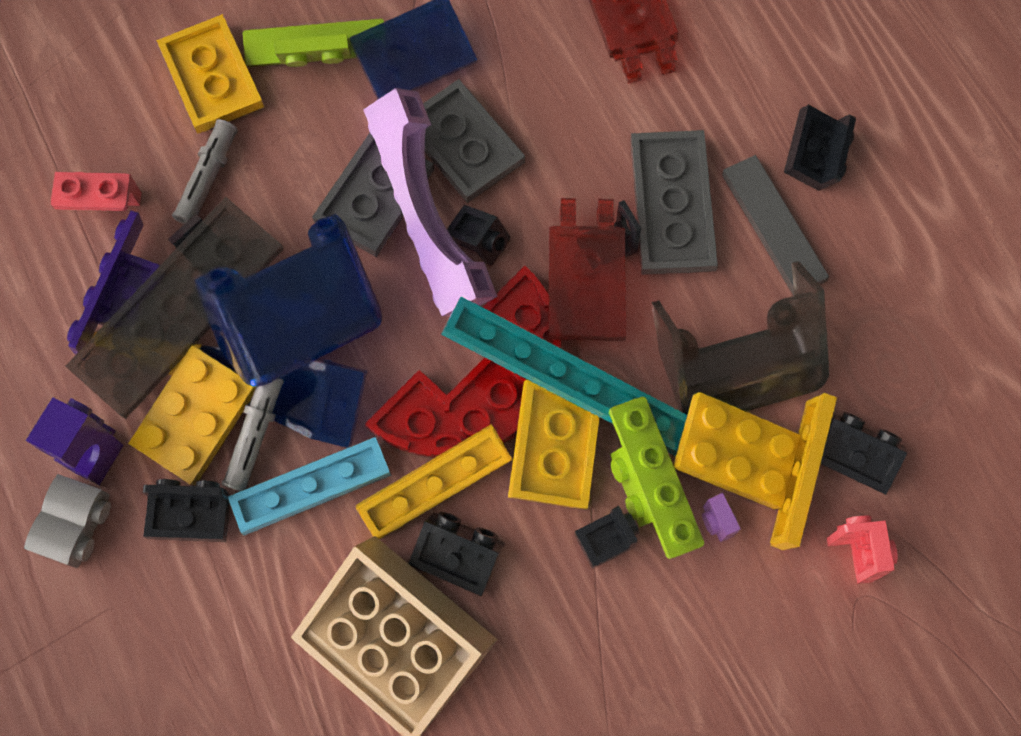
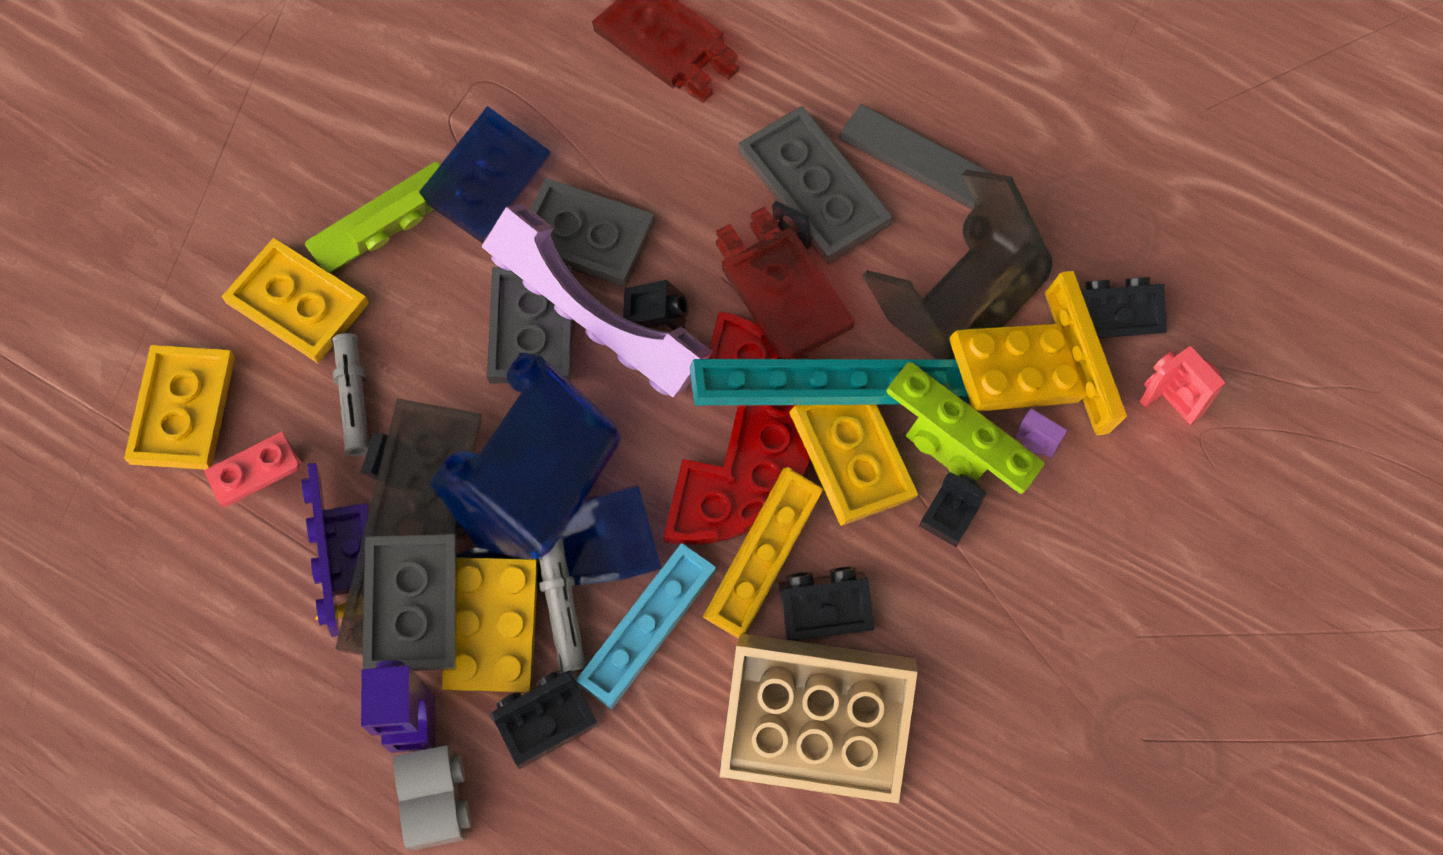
camera: 30 degrees left, 5 degrees down
black bracket [784,104,856,191] -> none
none -> yellow plate [124,345,235,470]
none -> dark grey plate [363,534,457,671]

